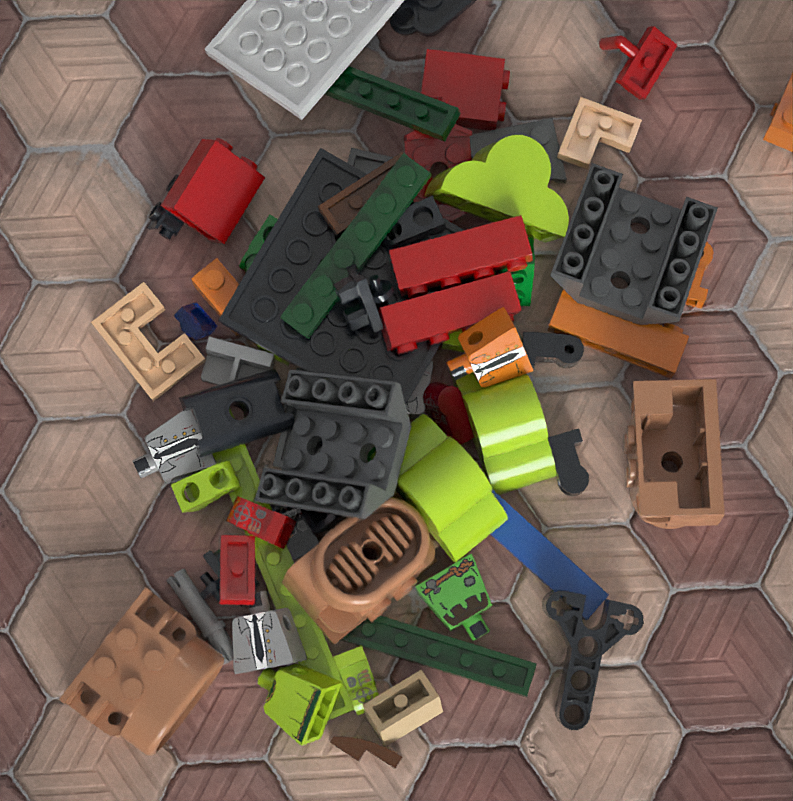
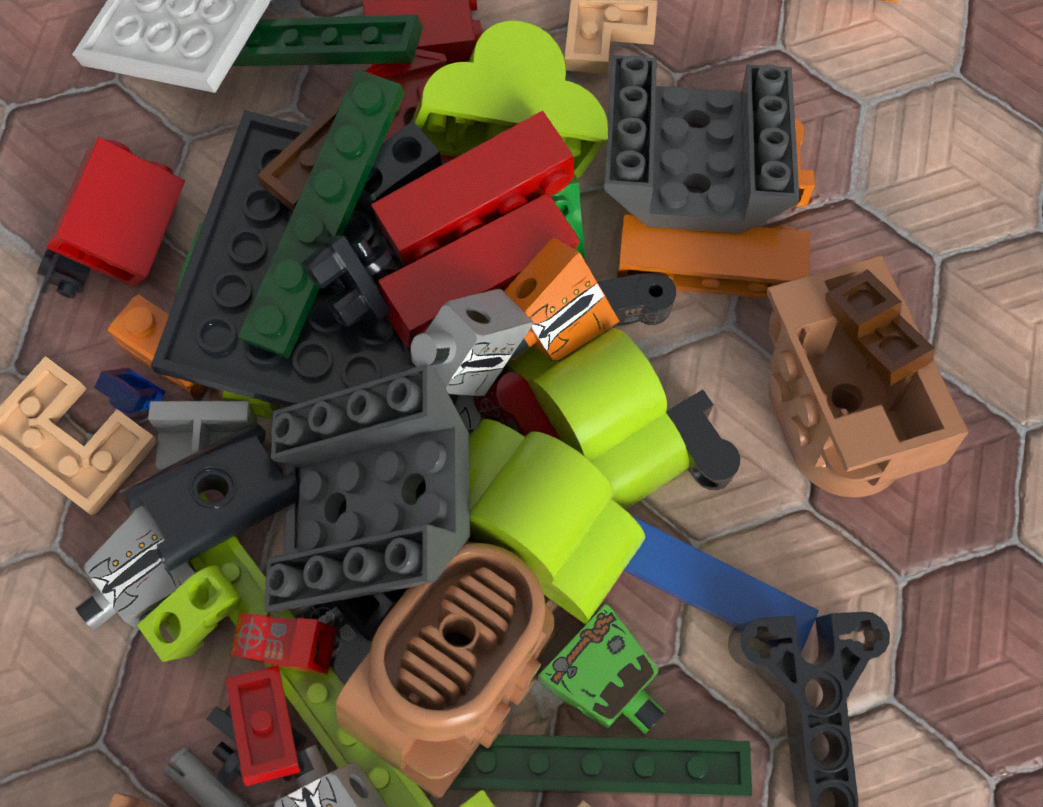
camera: 15 degrees left, 10 degrees down
none -> light grey torso [411,289,534,396]
none -> reddish brown slope [826,270,935,386]

